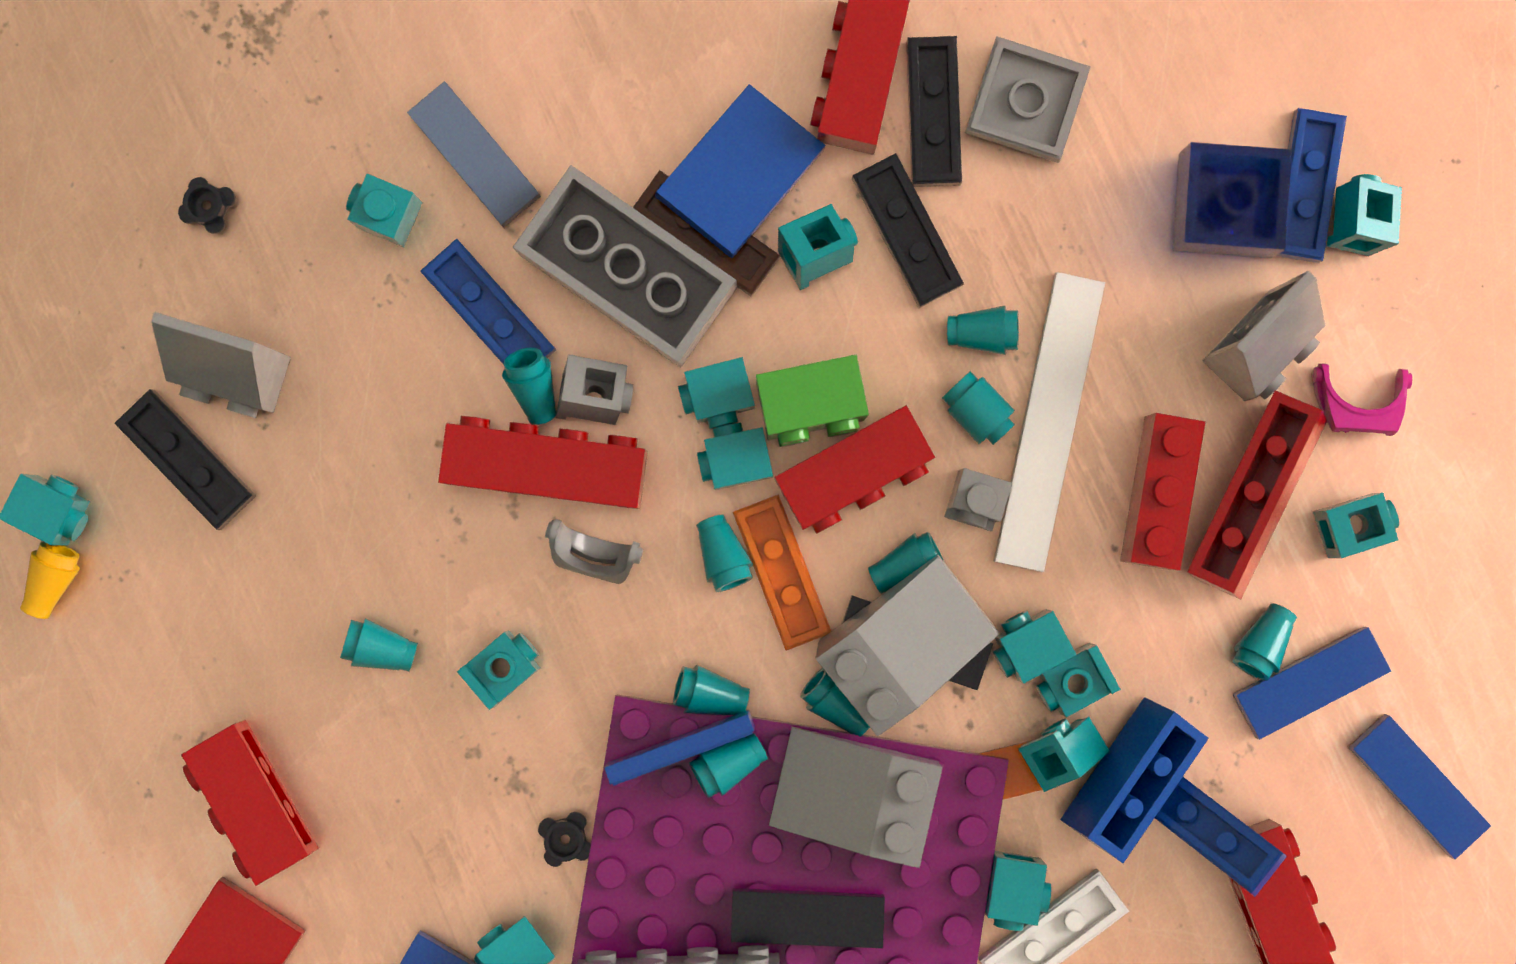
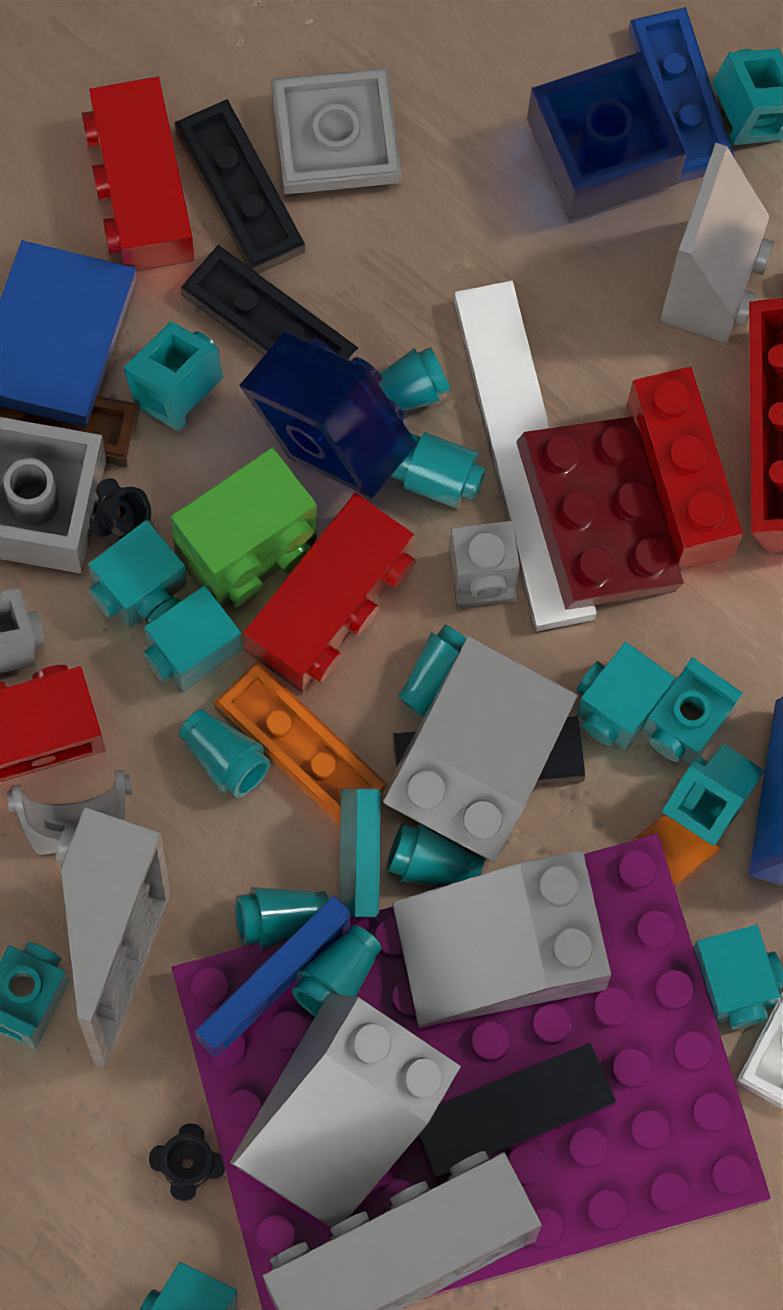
camera: 30 degrees left, 15 degrees down
none -> light grey slope [55,807,171,1069]
none -> black plate [89,478,151,540]
none -> light grey slope [229,993,461,1228]
none -> clear blue brick [239,331,417,498]
none -> teal tile [339,789,381,917]
none -> dark red plate [516,416,684,610]

